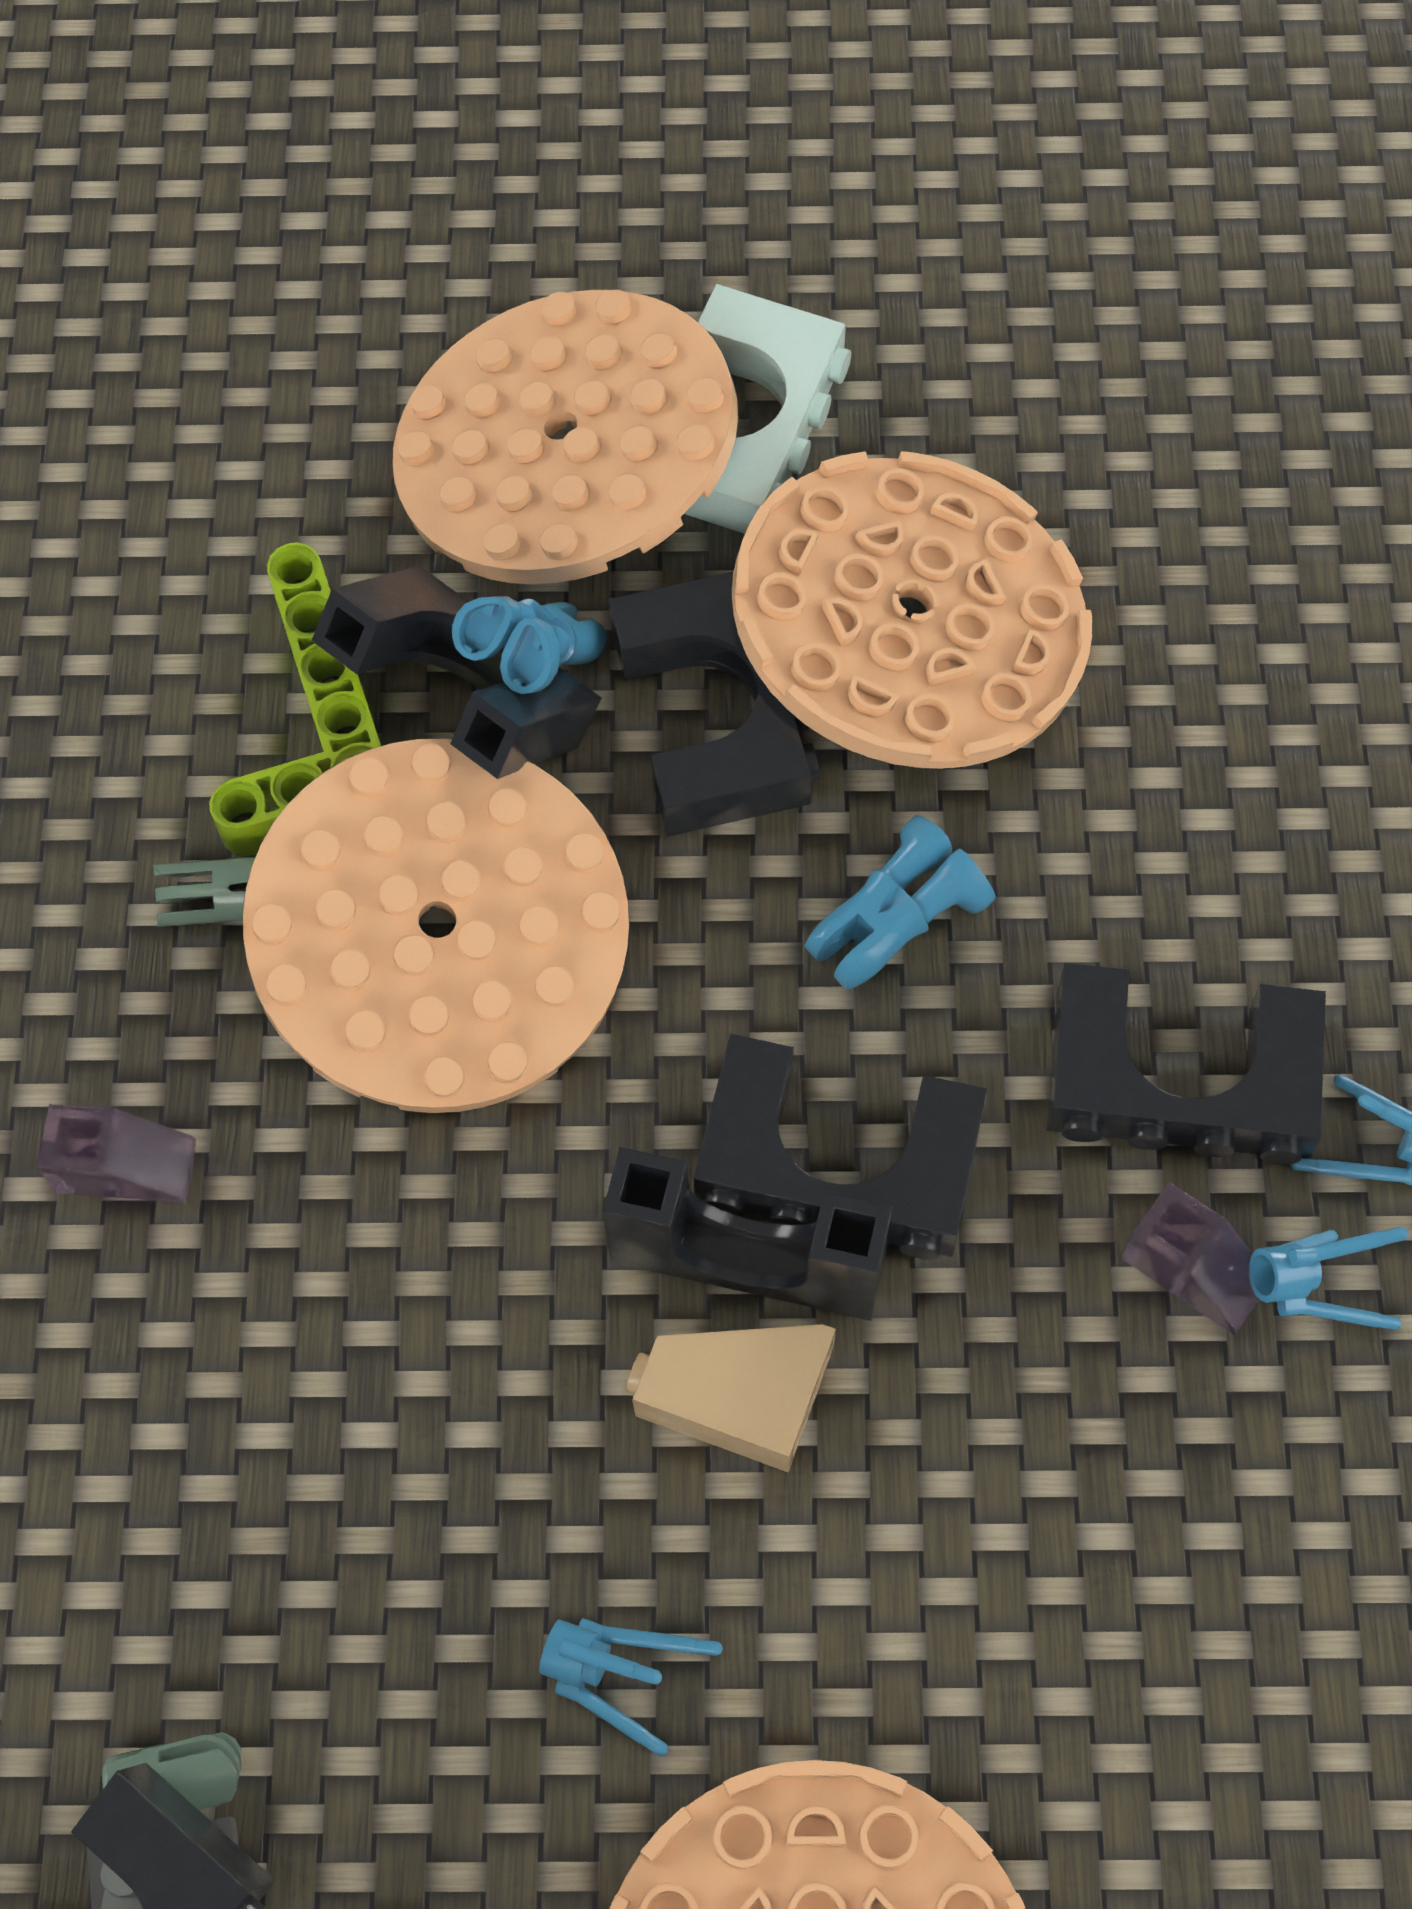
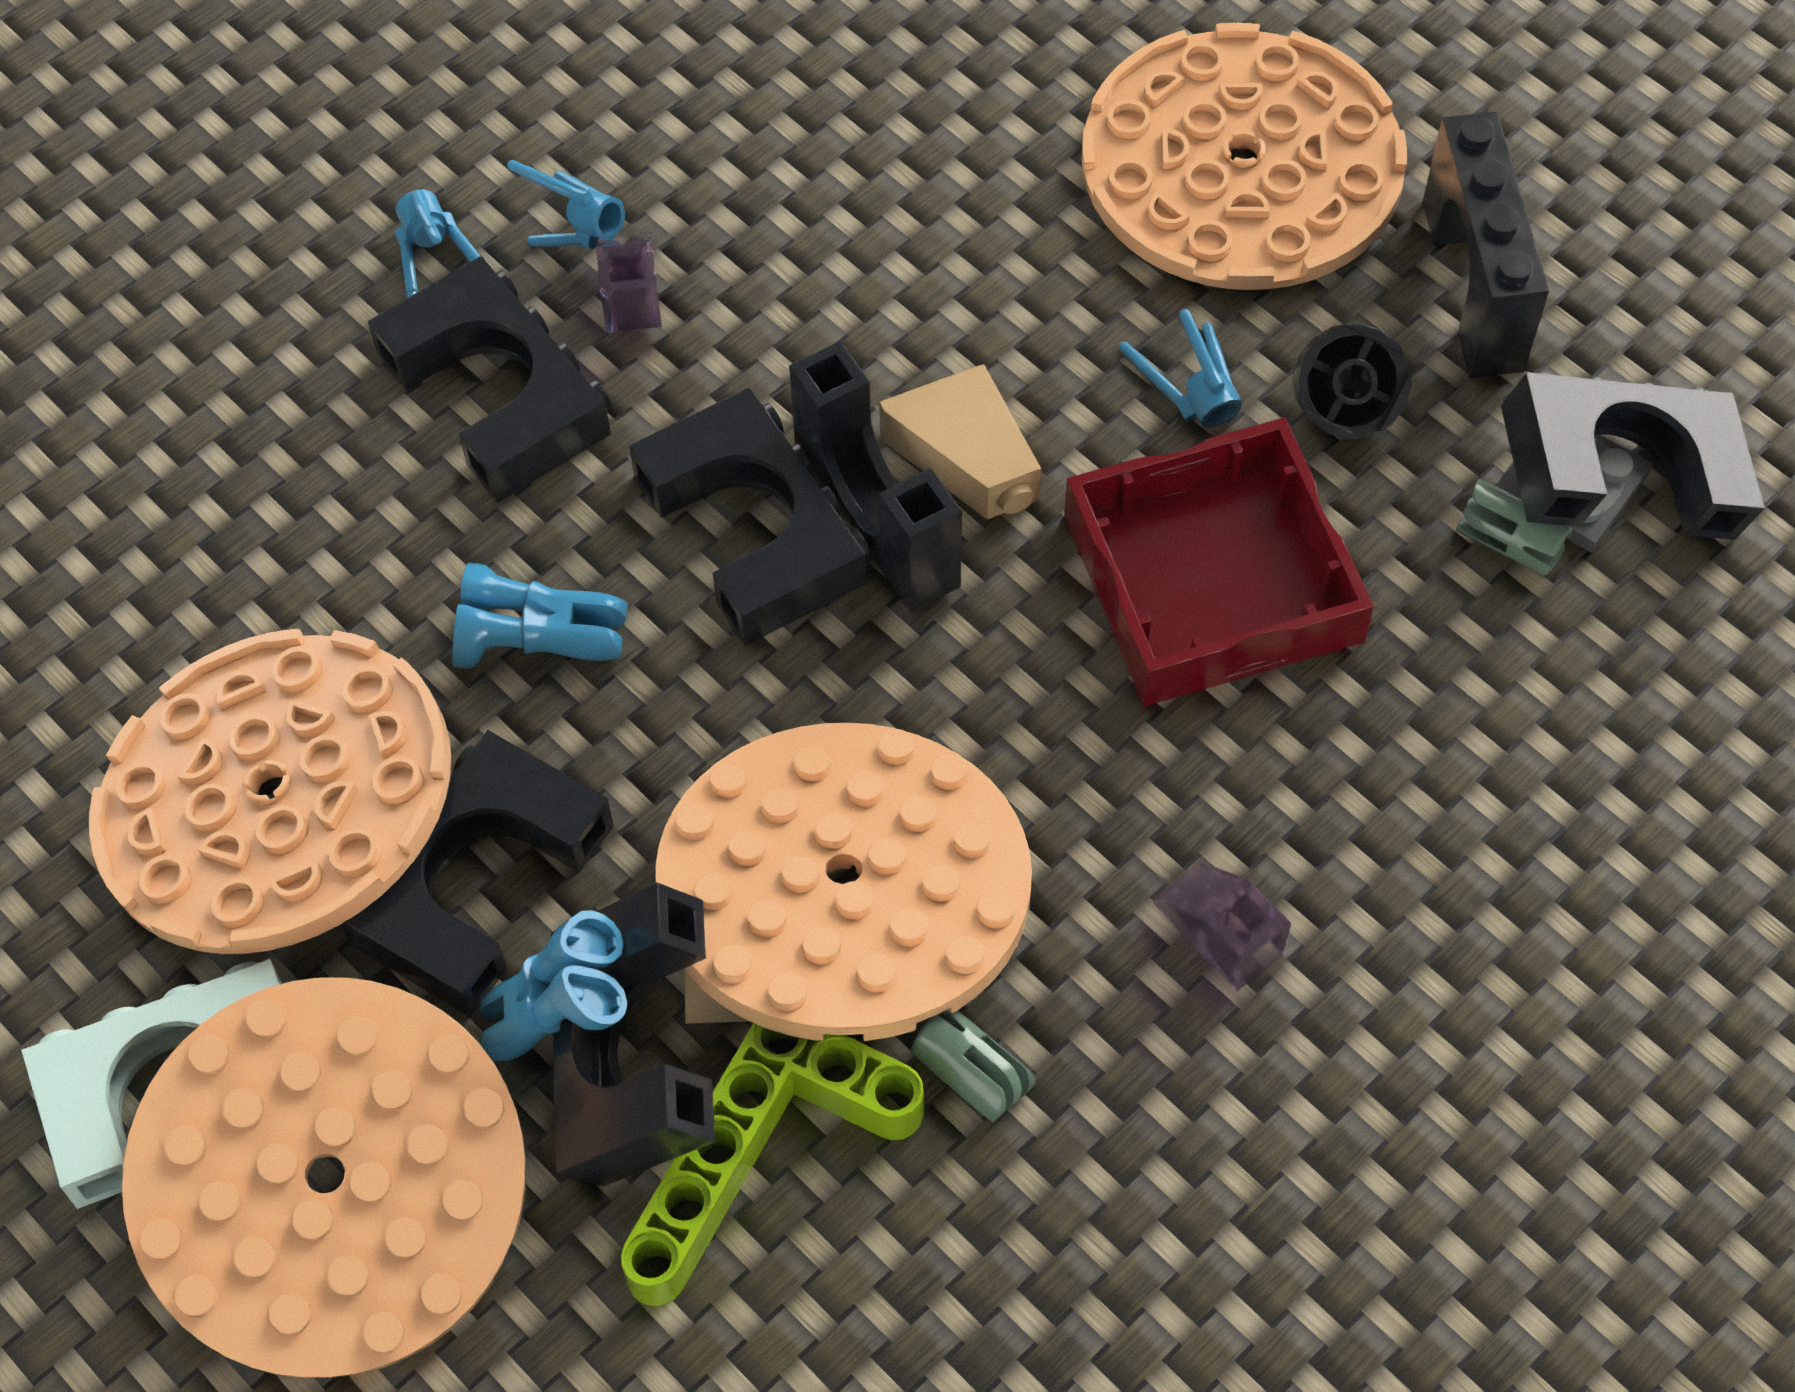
camera: 135 degrees left, 5 degrees down
none -> dark red tile [1064,417,1374,707]
none -> black cylinder [1292,323,1412,440]

